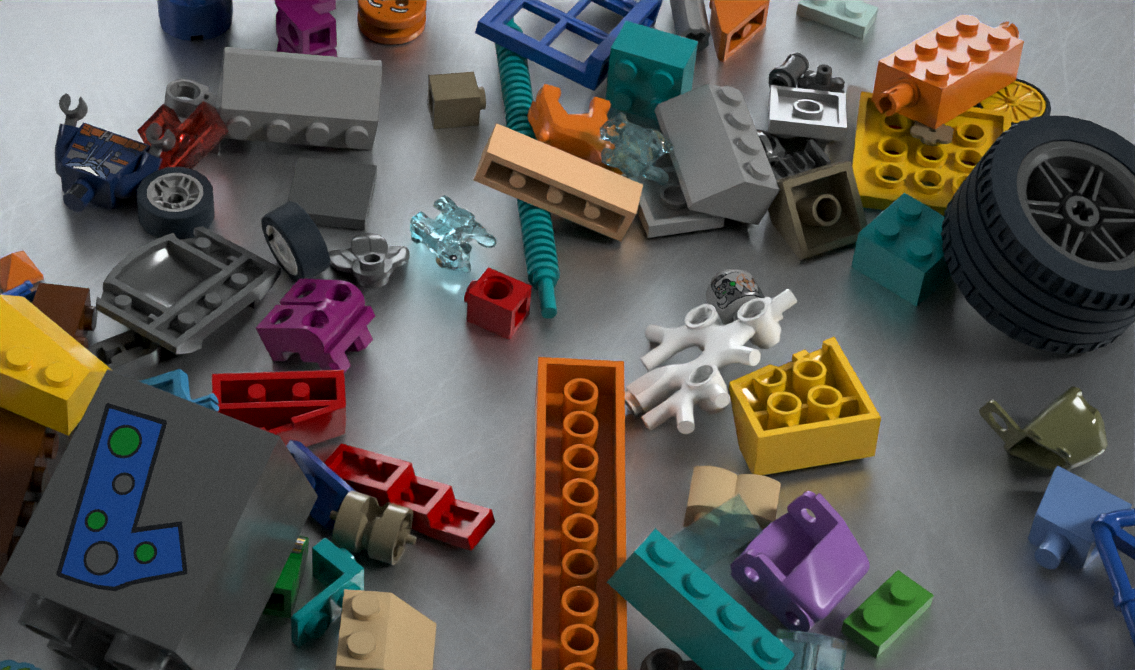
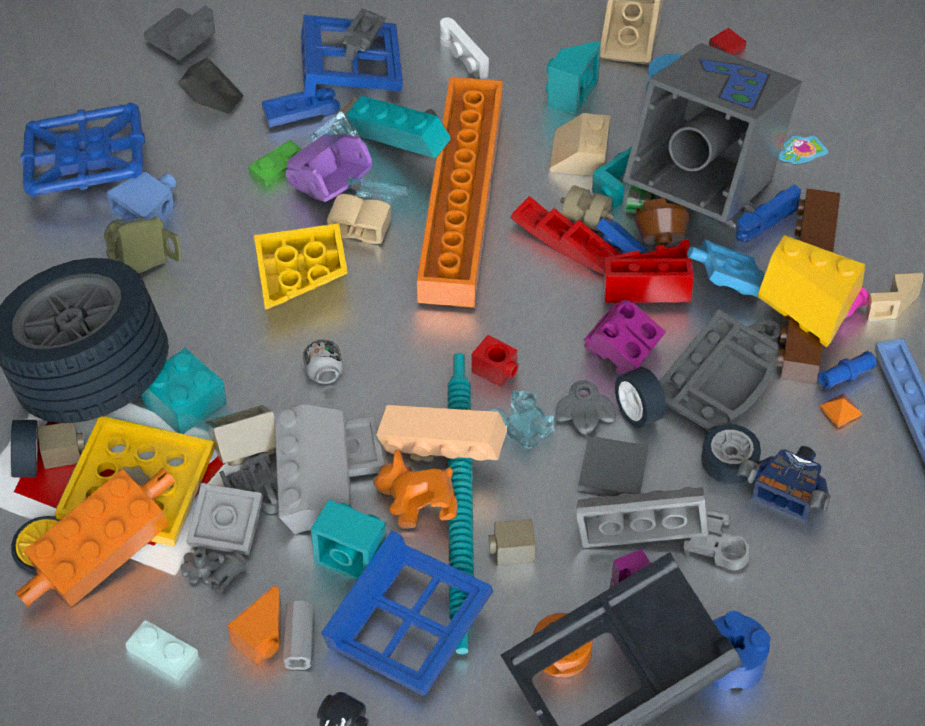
camera: 170 degrees left, 5 degrees up
clear red plate [137,101,229,170] -> none
clear light blue animal [600,112,674,185] -> none
white plant [625,289,797,434] -> none

